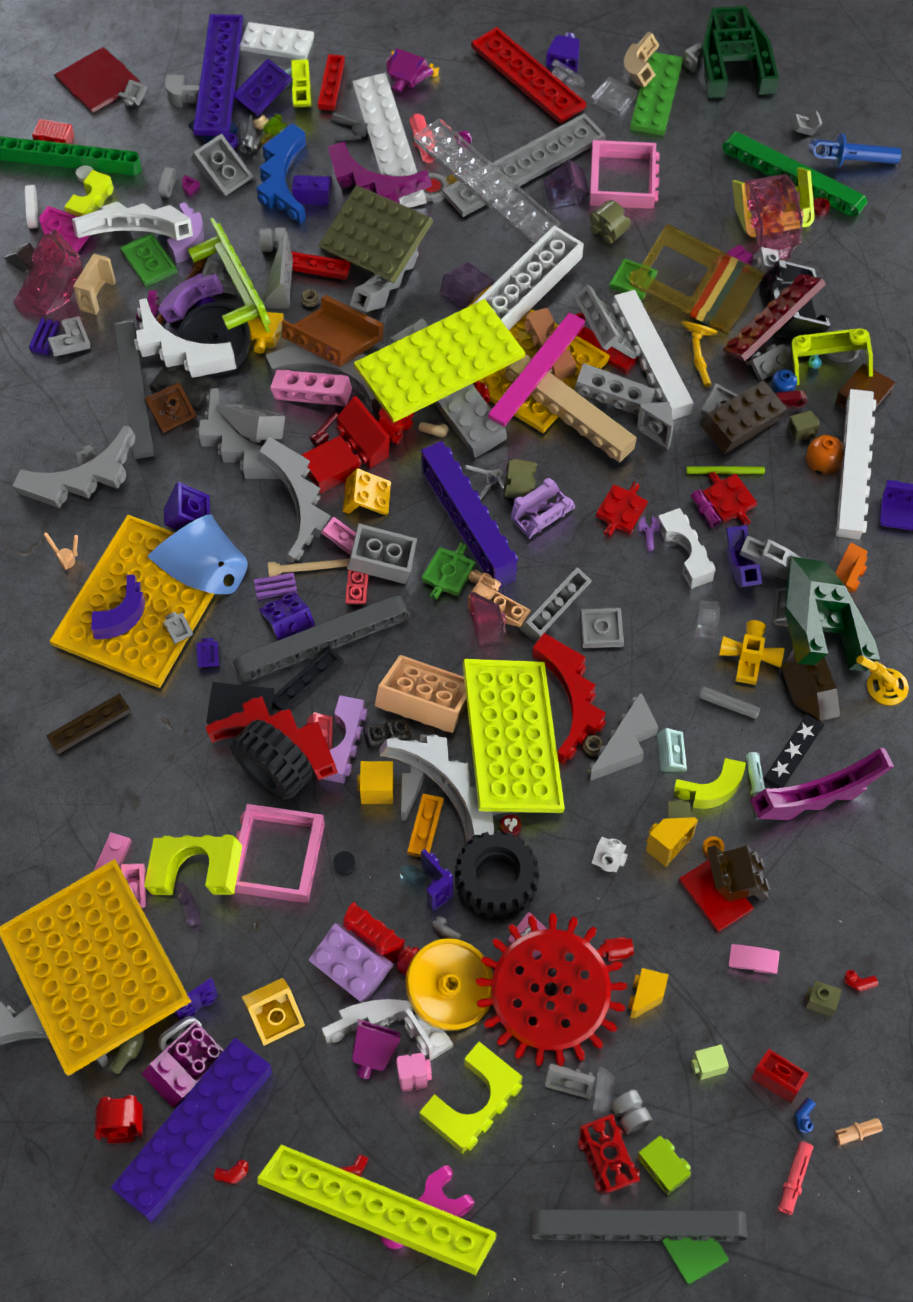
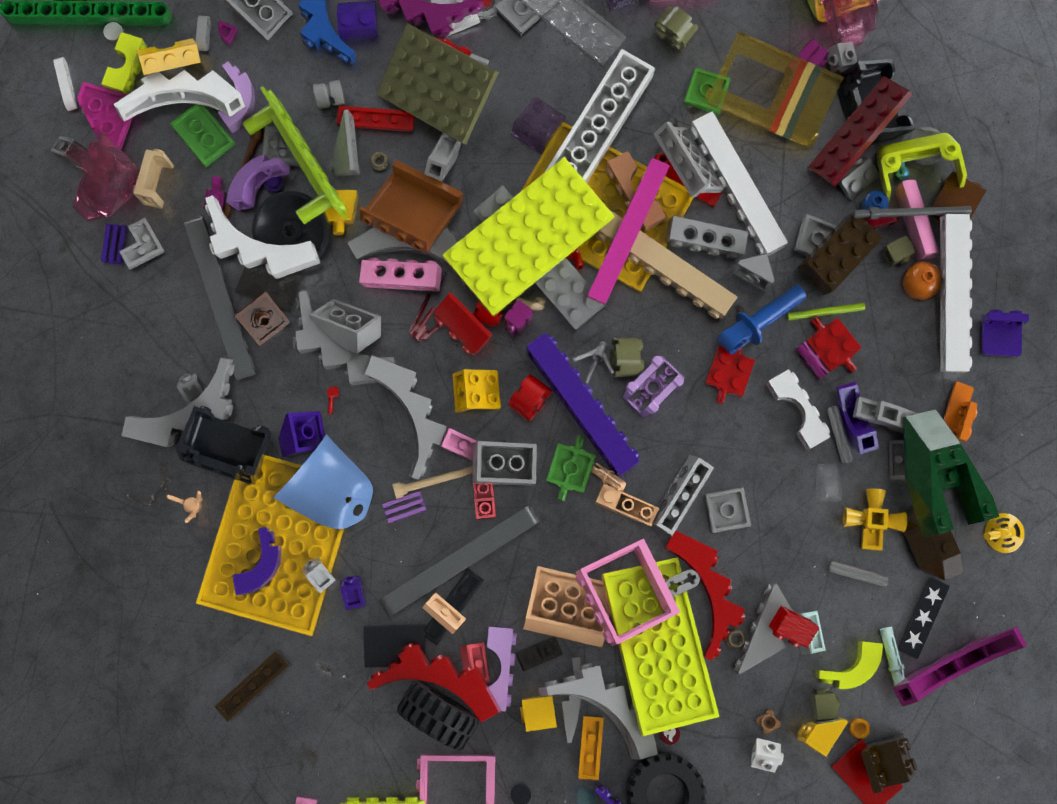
camera: 10 degrees left, 20 degrees up
dark purple bracket [259,593,316,641] -> none
red brick [301,436,362,494] -> none
clear pink slope [470,592,507,648] -> none
medium lavender bar [638,516,660,551] -> none
yellow dish [681,321,718,388] -> none
none -> yellow arch [136,38,201,75]
none -> black windscreen [176,406,272,485]
none -> red hand [327,386,339,414]
none -> light nougat plate [422,593,466,634]
none -> magenta brick [504,300,533,336]
none -> red brick [508,374,553,422]
none -> bright pink window [576,538,680,646]
none -> light grey beam [665,570,700,596]
none -> blue piece [717,285,806,355]
none -> medium nougat plate [756,710,781,735]
none -> red brick [768,605,819,648]
none -> light grey axle [827,406,853,464]
none -> dark grey bar [853,206,972,219]
none -> bright pink brick [894,180,940,262]

